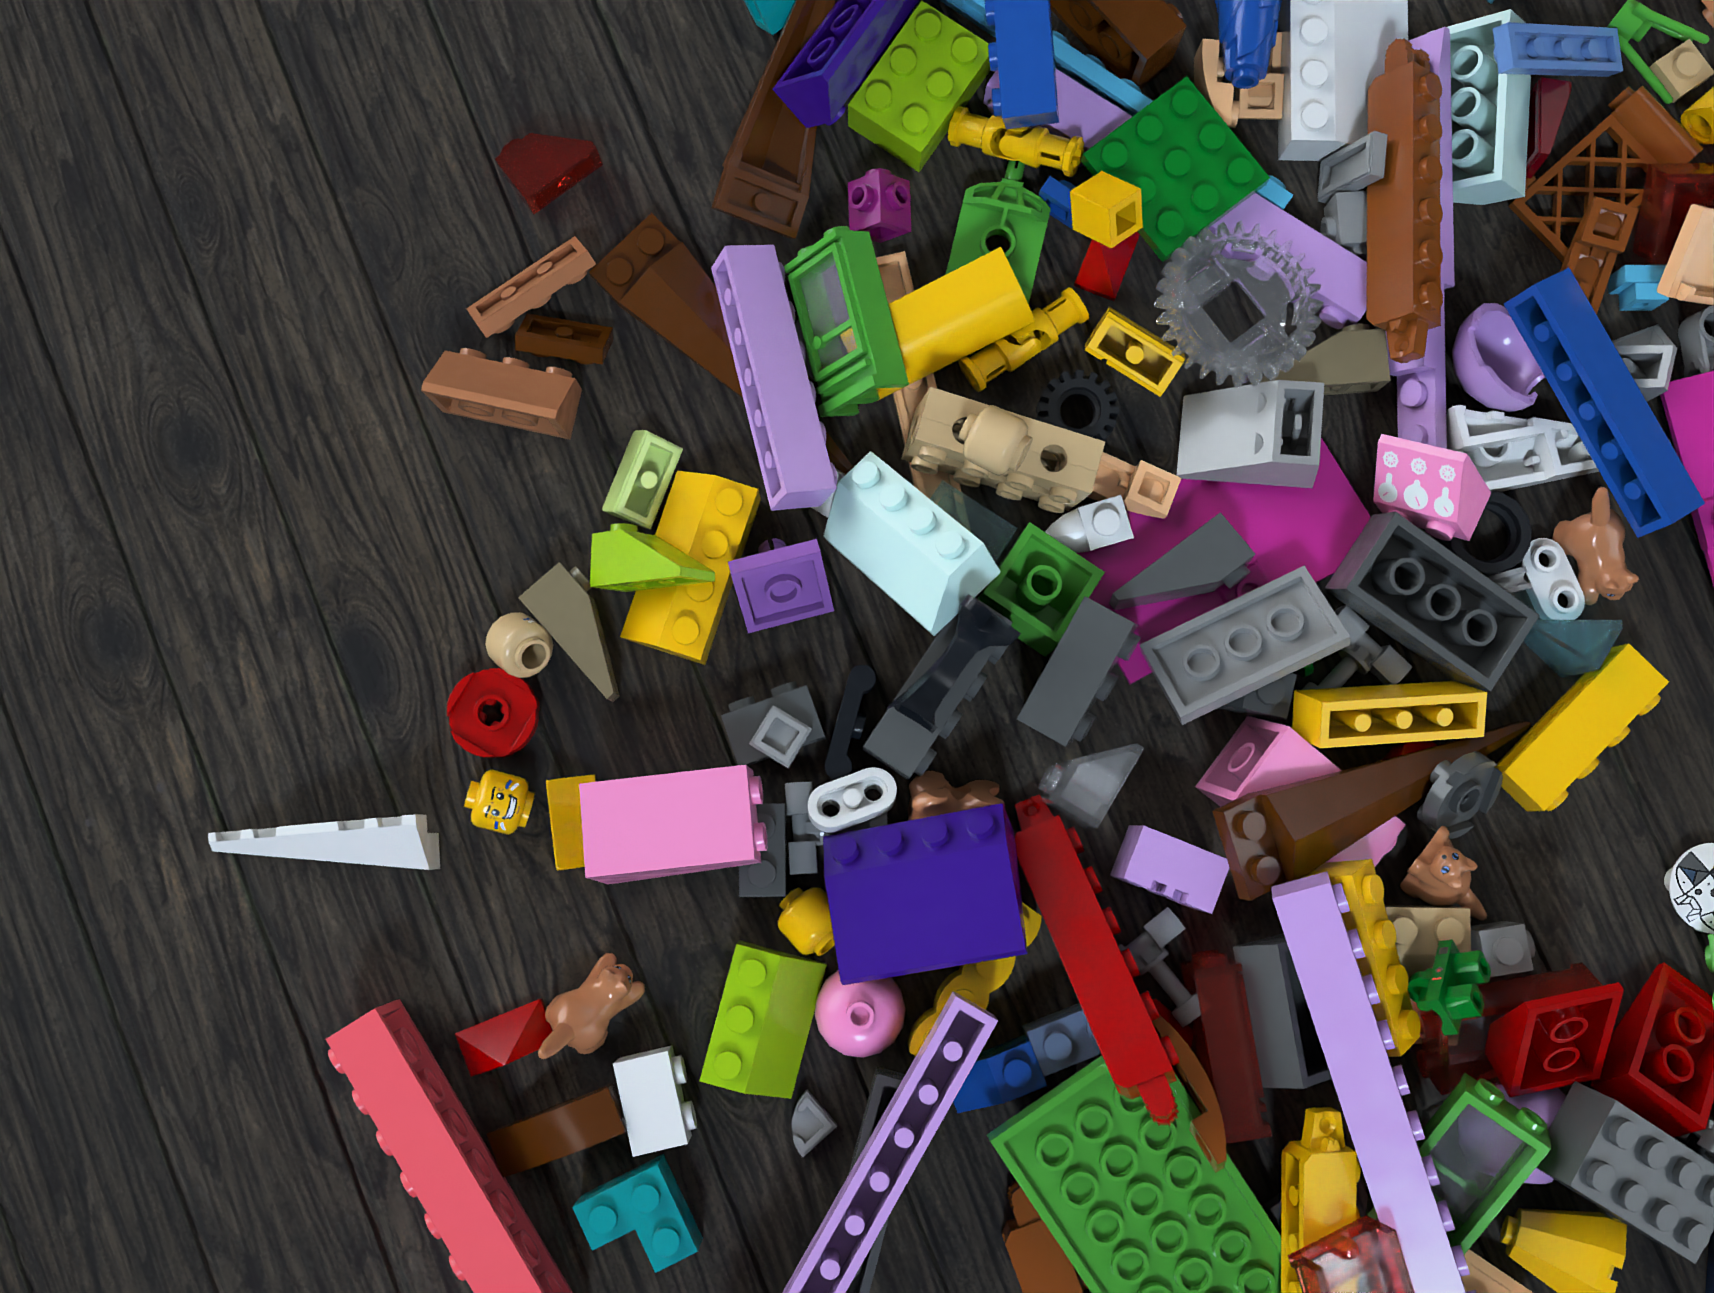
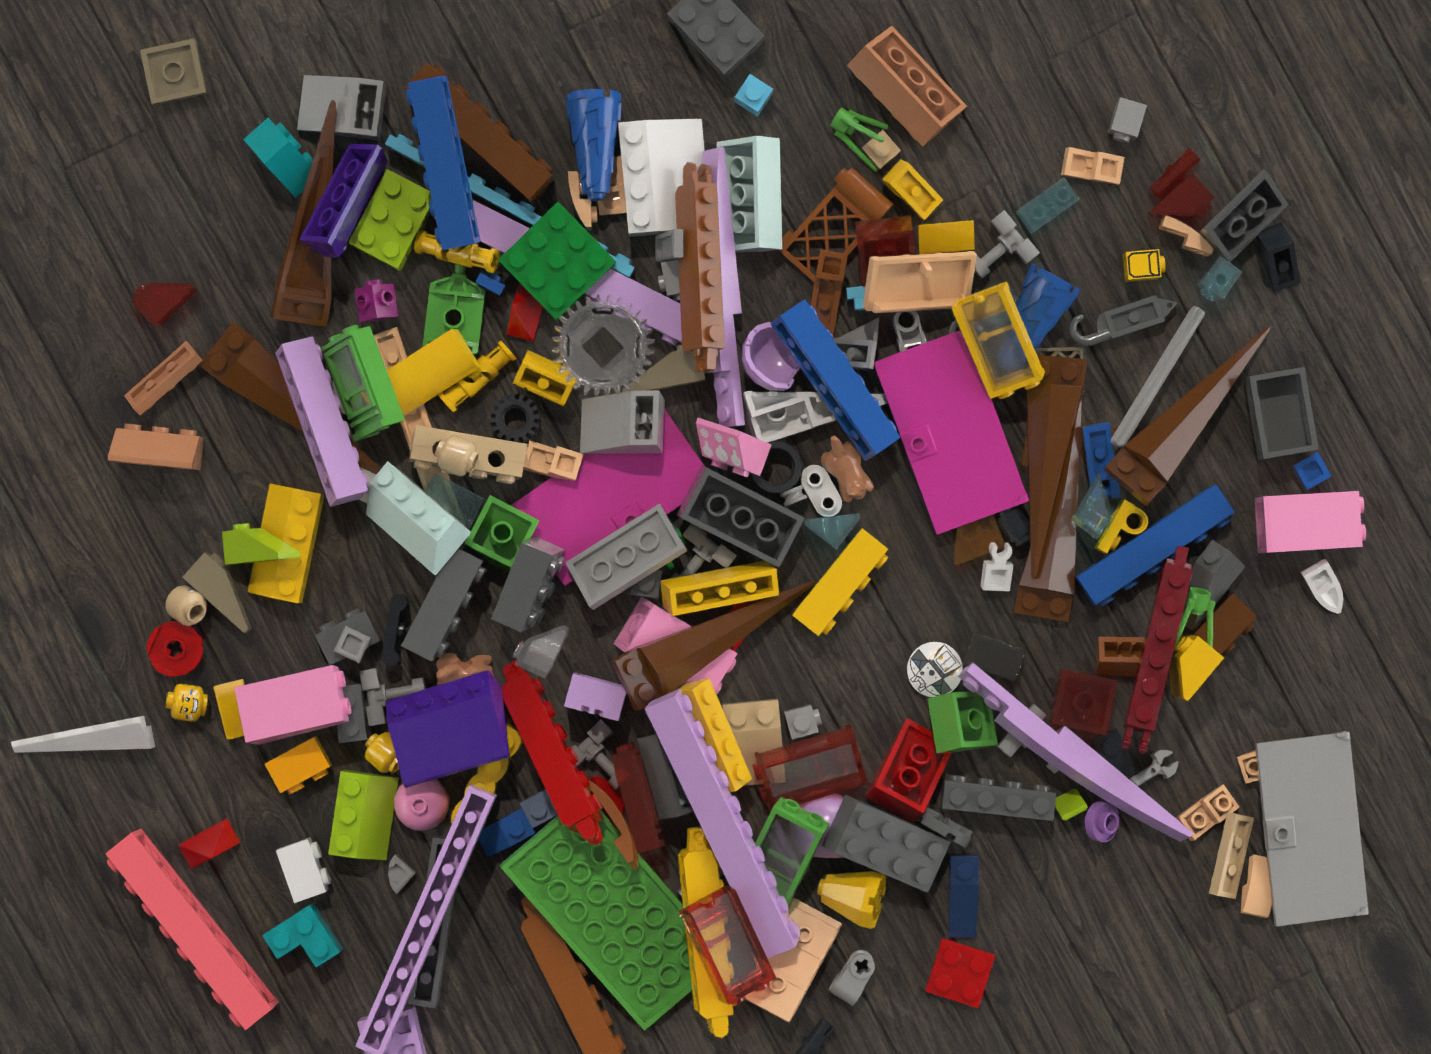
camera: 10 degrees left, 5 degrees up
reddish brown slope [487,1083,627,1177] -> none
reddish brown plate [515,313,613,365] -> none
nougat animal [538,953,645,1059] -> none
yellowish green slope [602,430,683,529] -> none
medium lavender tile [728,538,834,633] -> none
white plate [808,767,897,833] -> none
black animal [886,594,1021,733] -> none
white plate [1045,495,1134,553] -> none
yellow brick [1070,171,1143,248] -> none
dark grey slope [1109,512,1255,610] -> none
nougat animal [1400,825,1487,920] -> none
green hips [1407,939,1491,1036] -> none
dark grey plate [1417,751,1503,839] -> none
red slope [1484,982,1624,1098] -> none
medium blue plate [1492,22,1623,77] -> none
dark red slope [1526,77,1572,179] -> none
none -> light orange brick [265,736,332,795]

